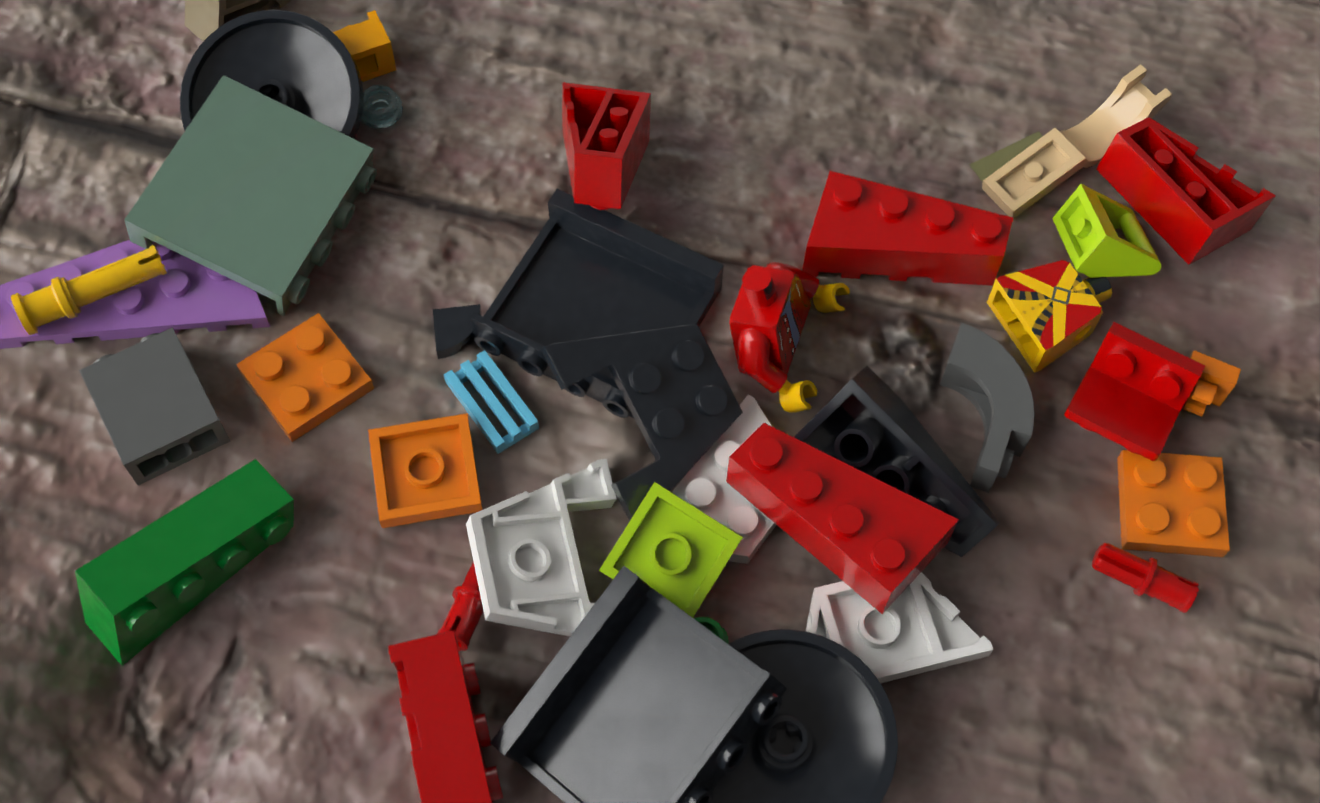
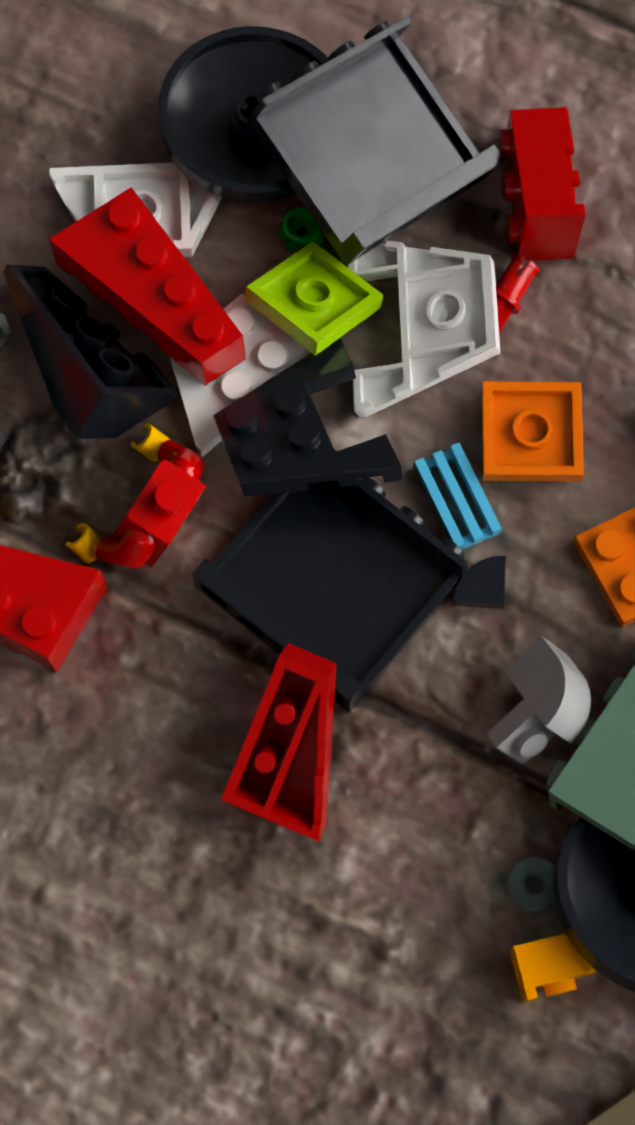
camera: 165 degrees left, 10 degrees up
none -> light grey brick [487,636,591,764]

